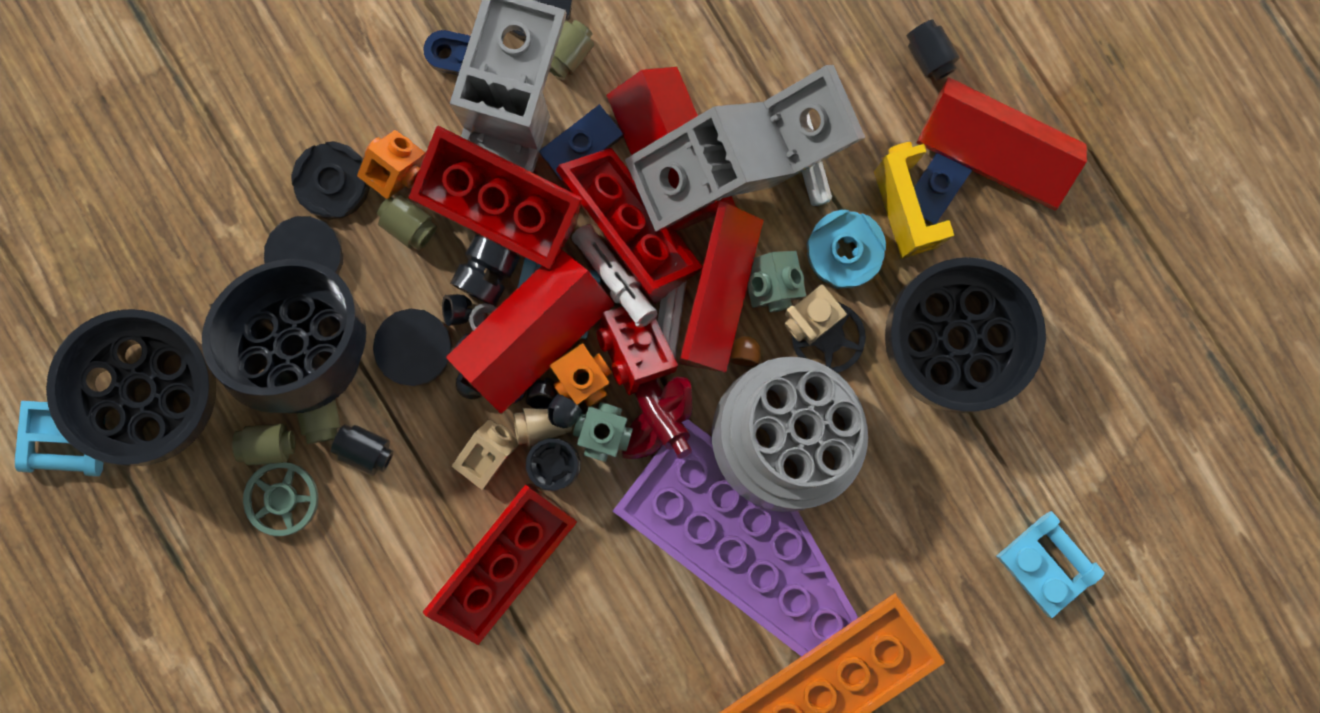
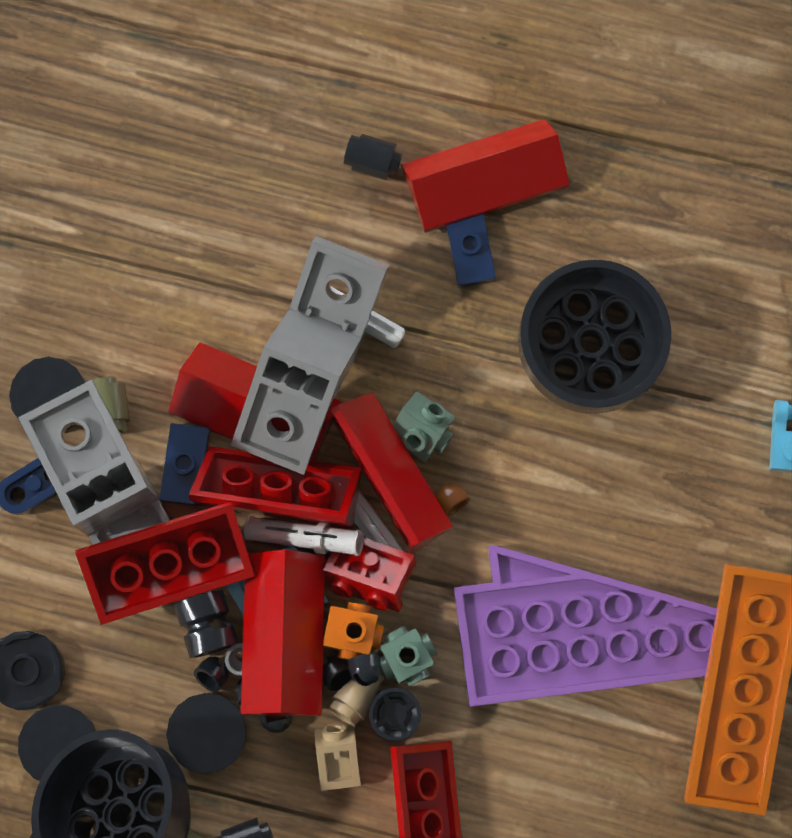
camera: 45 degrees left, 5 degrees down
orange brick [357,130,426,199] -> none
olive brick [377,195,437,251] -> none
dark red plant [622,377,693,459] -> none
light grey wheel [712,357,868,512] -> none
tan bracket [784,284,847,345] -> none
black wheel [792,302,866,373] -> none
medium azure plate [807,210,886,289] -> none
yellow panel [874,142,954,259] -> none

